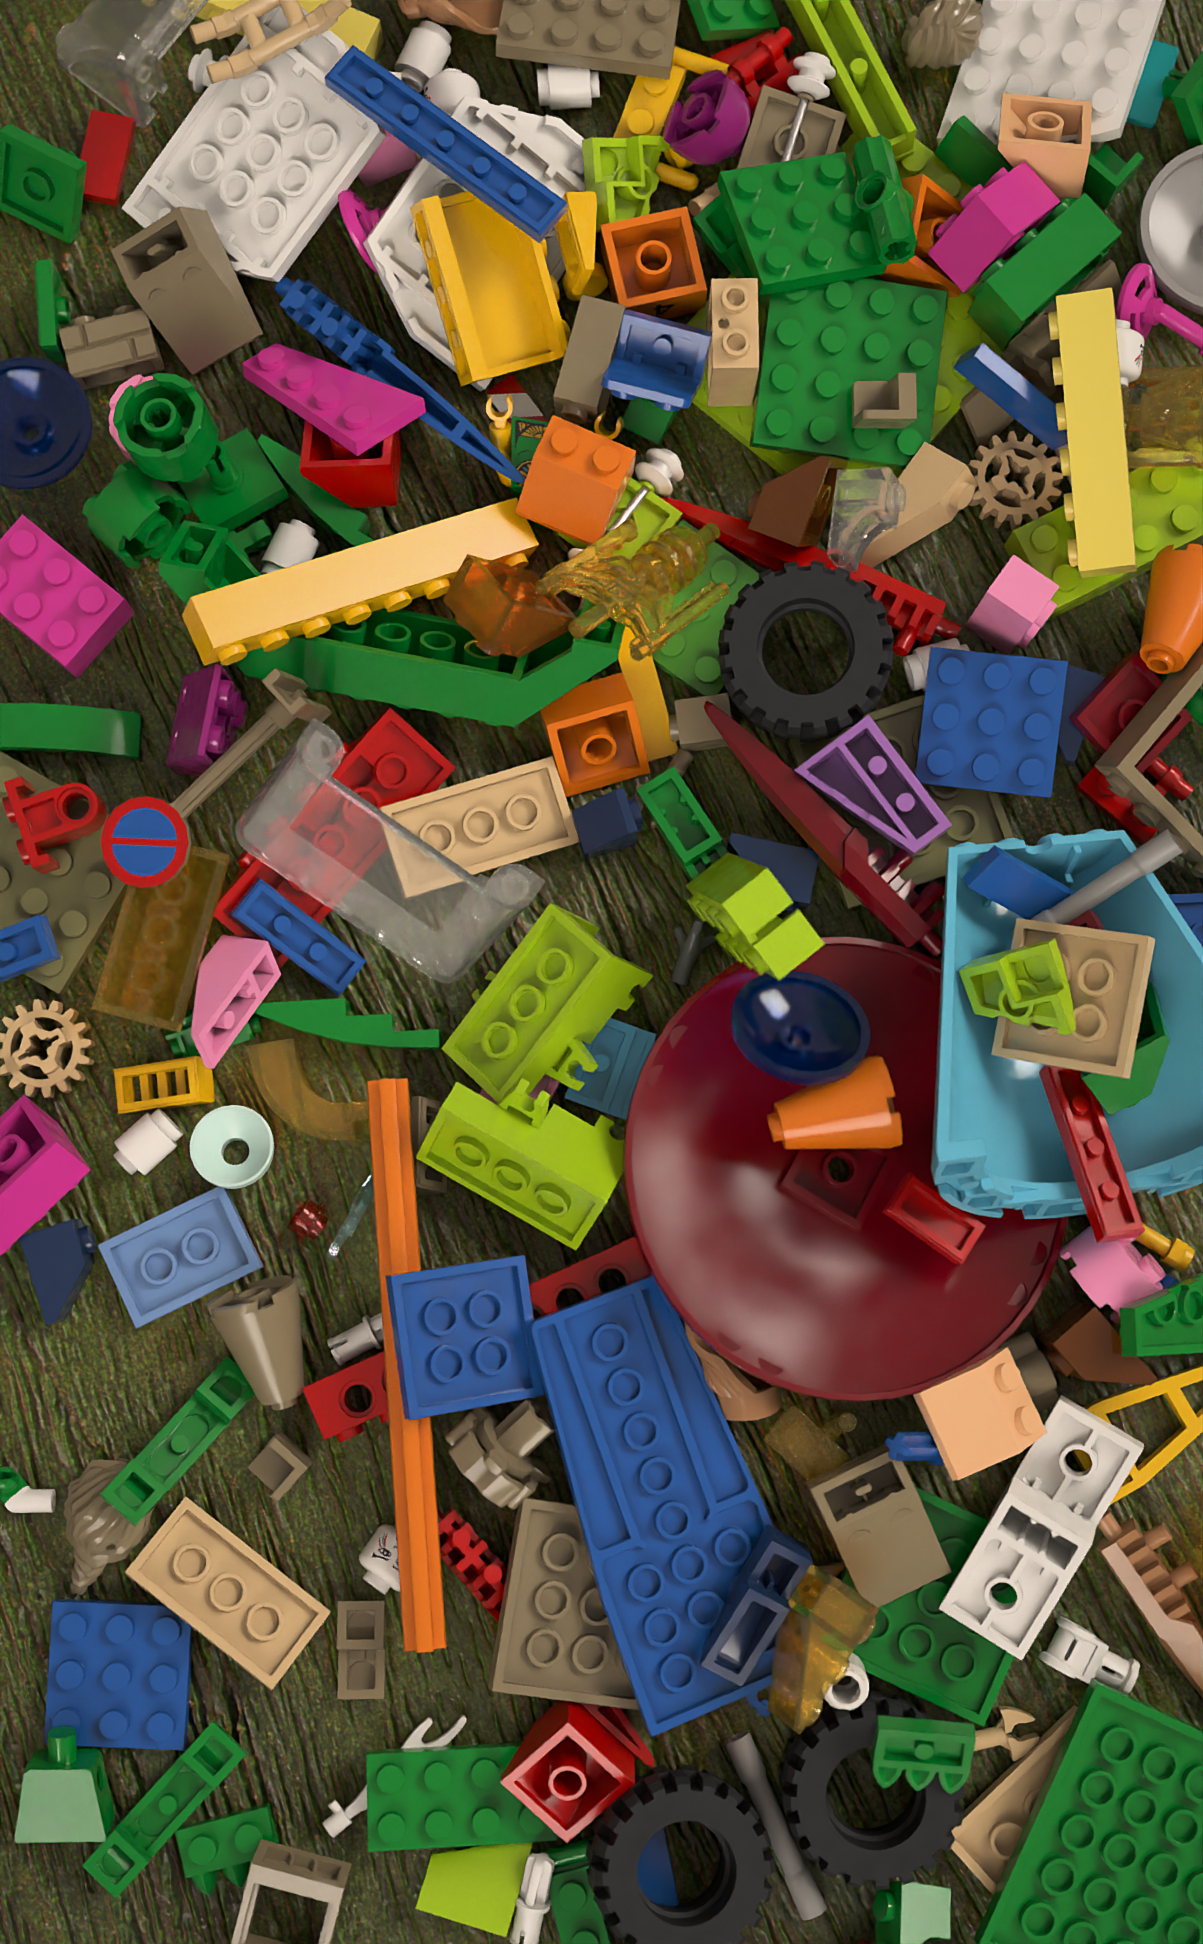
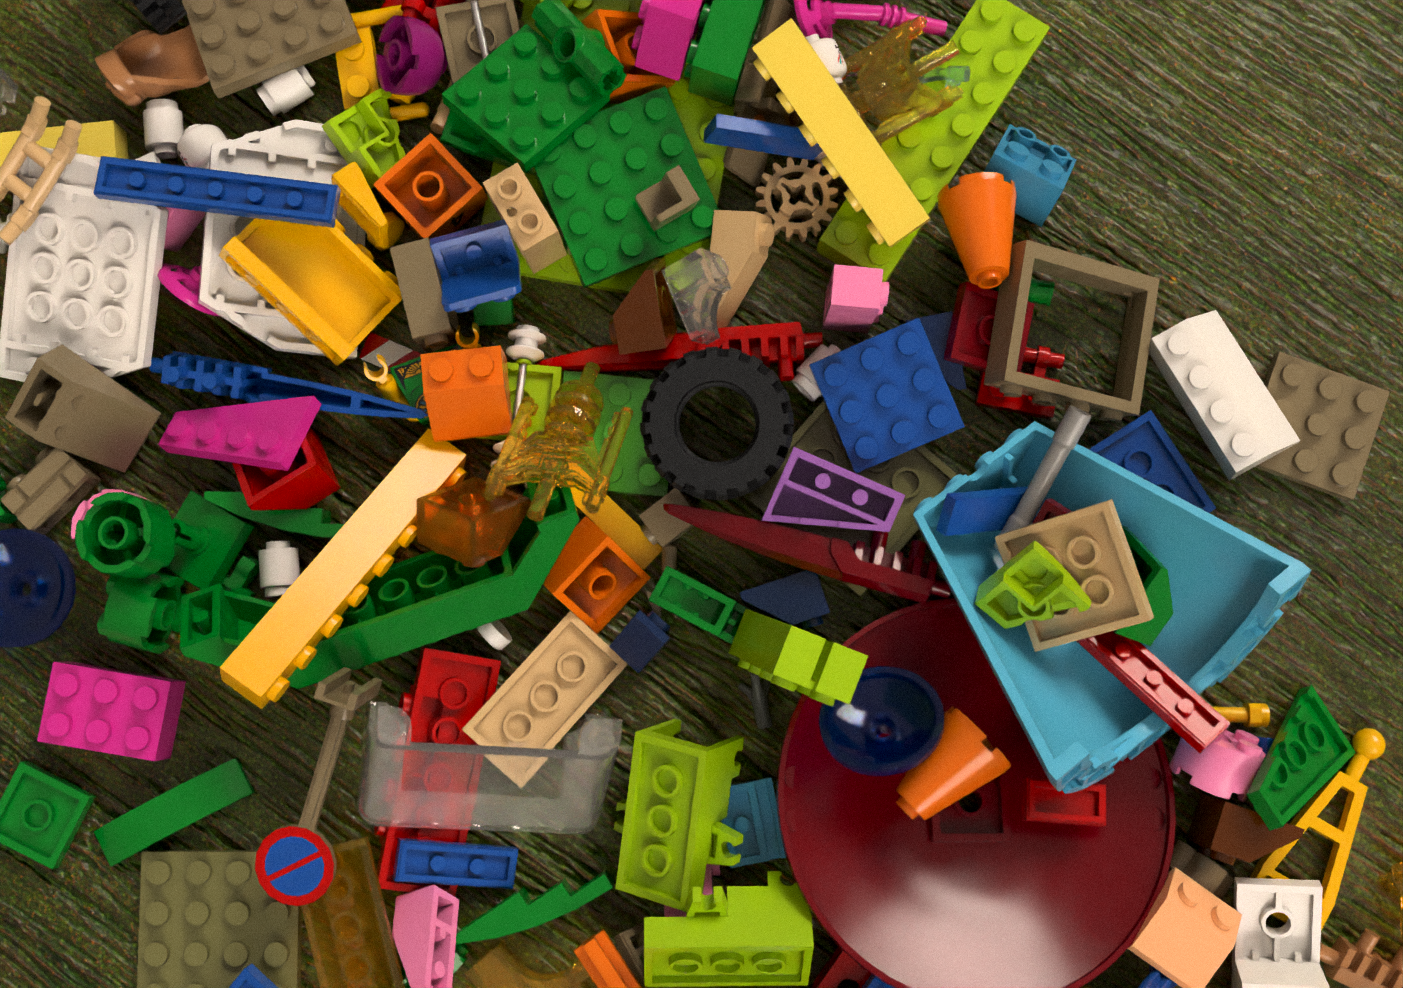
camera: 25 degrees left, 0 degrees up
red pin [2,776,107,874] -> none
magenta slope [166,664,248,782] -> none
none -> white tile [477,620,512,650]

